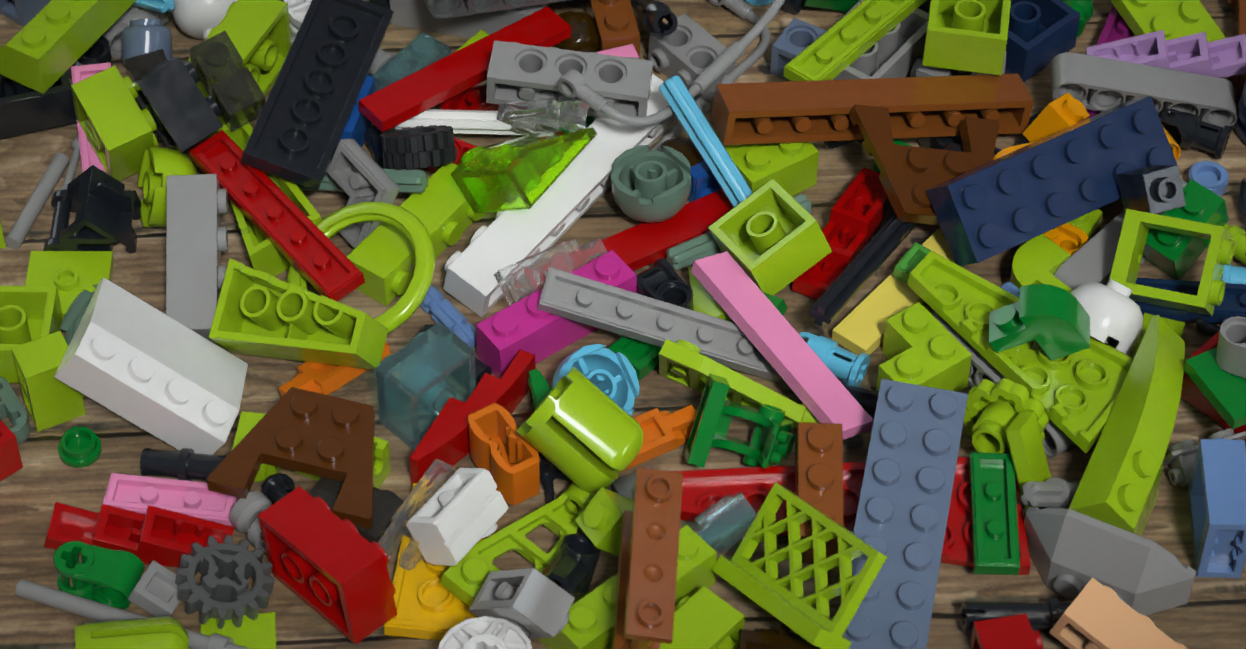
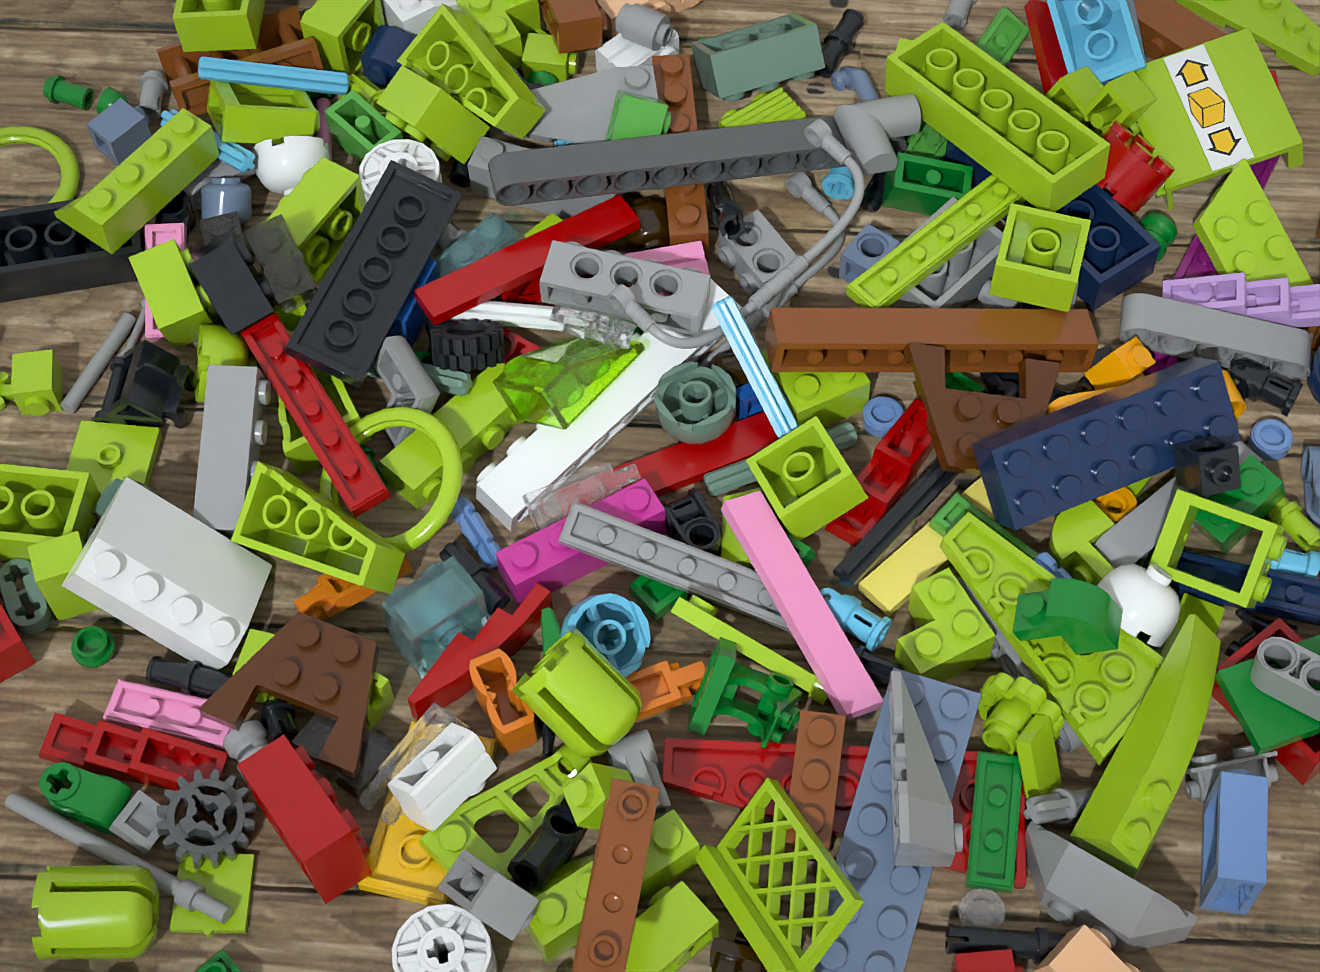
camera: 10 degrees right, 10 degrees up
clear light blue brick [693,491,757,554] -> none
none -> medium blue tile [862,396,904,438]
none -> light grey wedge [888,671,963,867]
none -> clear plate [958,887,1005,929]

